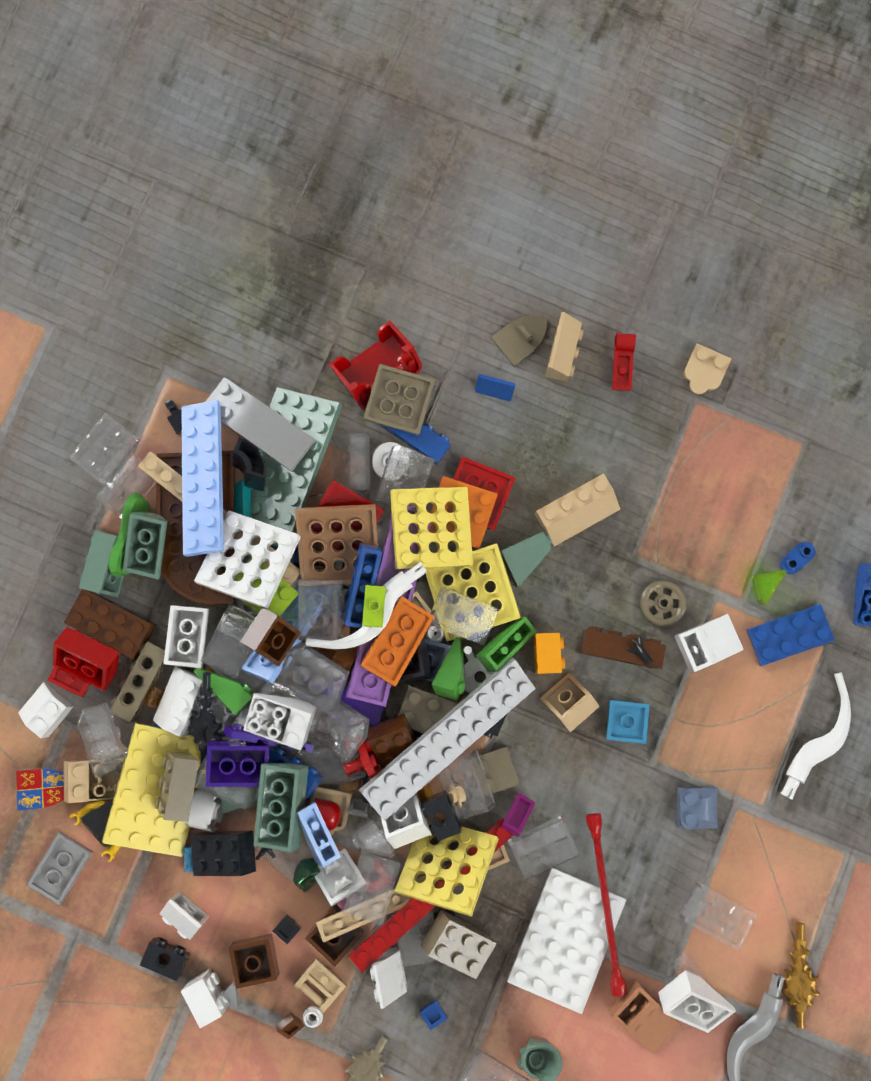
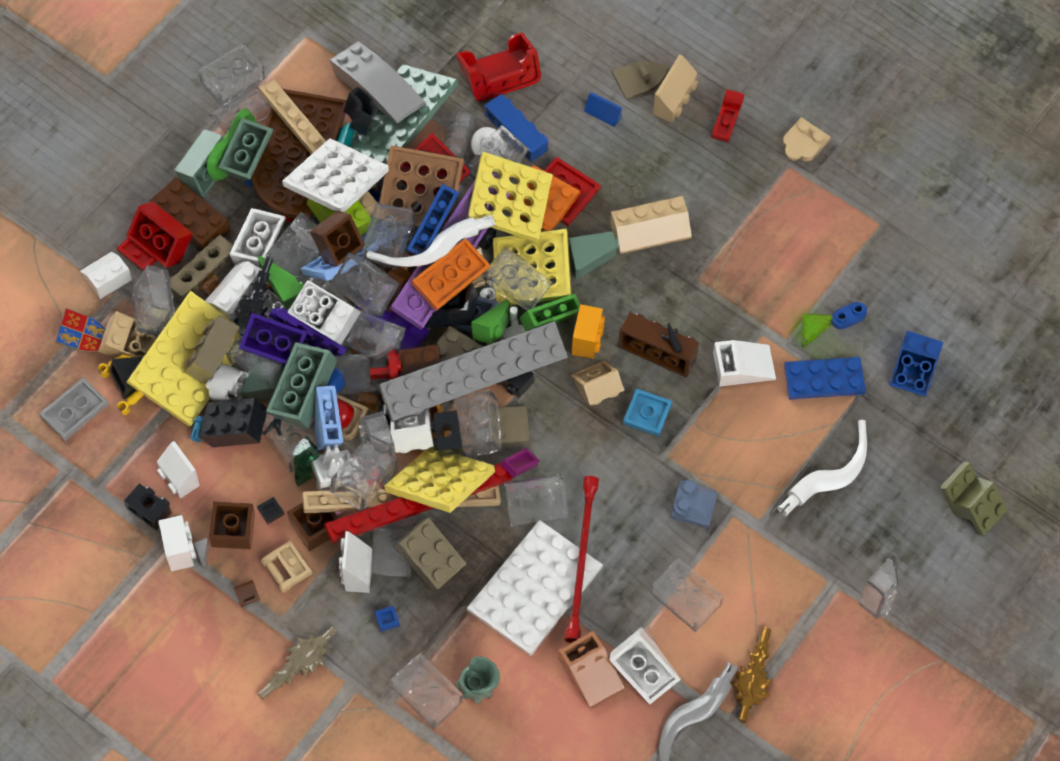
camera: 10 degrees right, 20 degrees down
black plate [164,399,182,435] -> none
light blue plate [182,400,224,557] -> none
white plate [303,1006,323,1028] -> none
lime plate [362,585,386,628] -> none
dark tan plate [363,364,435,436] -> none
tan plate [448,784,466,808] -> none
dark tan plate [640,580,686,627] -> none

